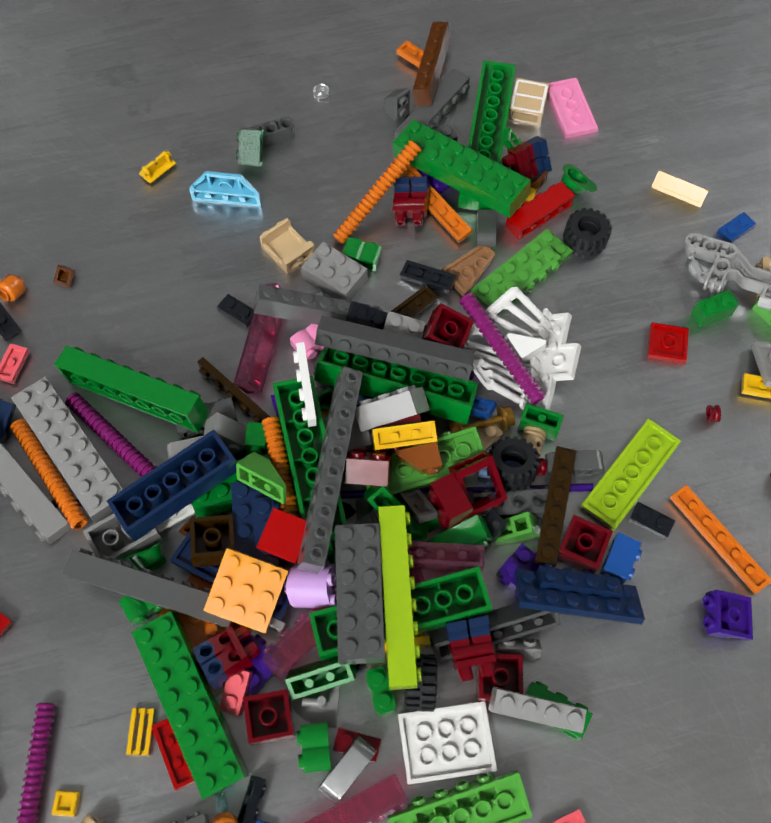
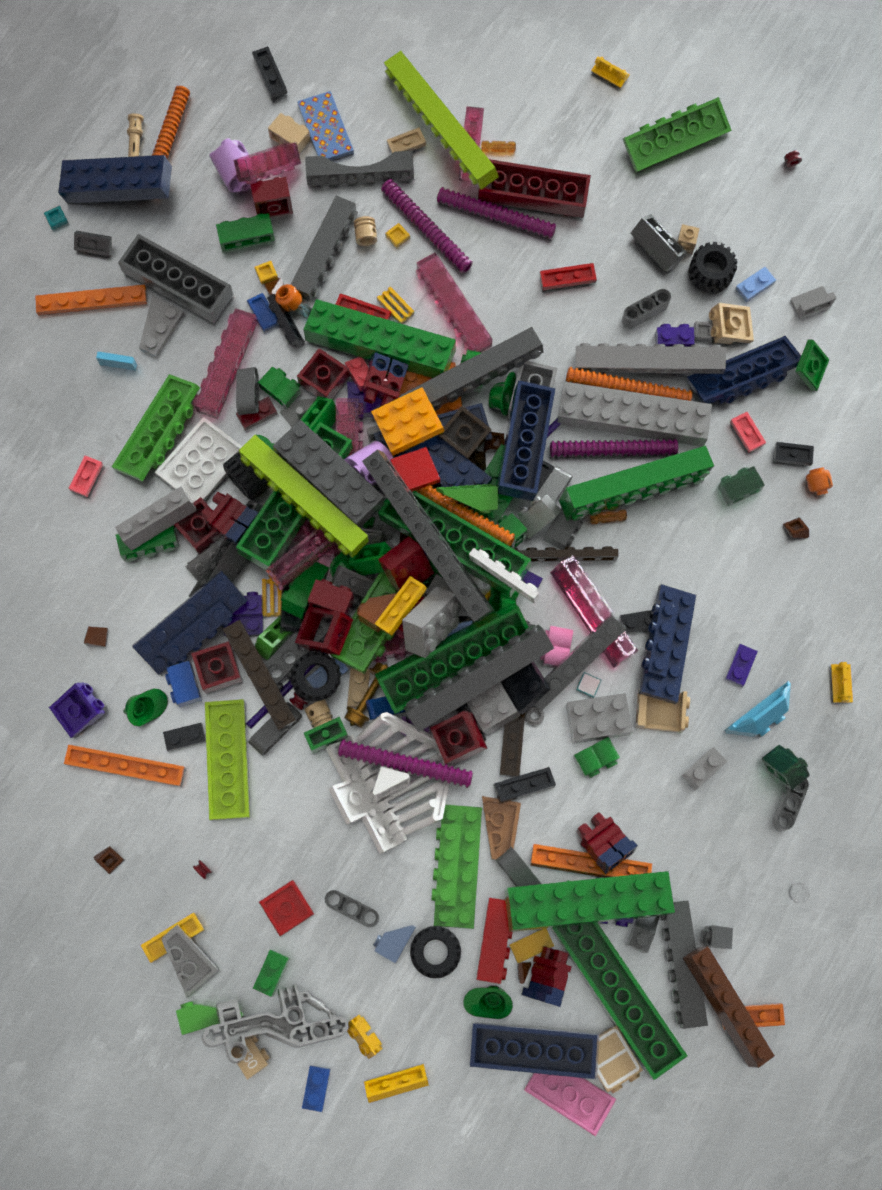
camera: 135 degrees right, 10 degrees up
orange piece [333,140,421,244] -> none
green plate [502,127,523,150] -> none
none -> reddish brown slope [84,626,108,647]
none -> green piece [123,688,168,726]
none -> yellow tile [262,578,282,617]
none -> dark grey beam [324,890,379,927]
none -> yellow hinge [347,1015,383,1059]
none -> sand blue slope [373,925,416,964]
none -> clear pink brick [415,252,493,352]
none -> dark blue brick [470,1022,600,1079]
none -> dark blue plate [639,584,696,704]
none -> light grey brick [682,747,727,790]
none -> clear green brick [718,466,765,506]
none -> dark purple plate [725,644,758,687]

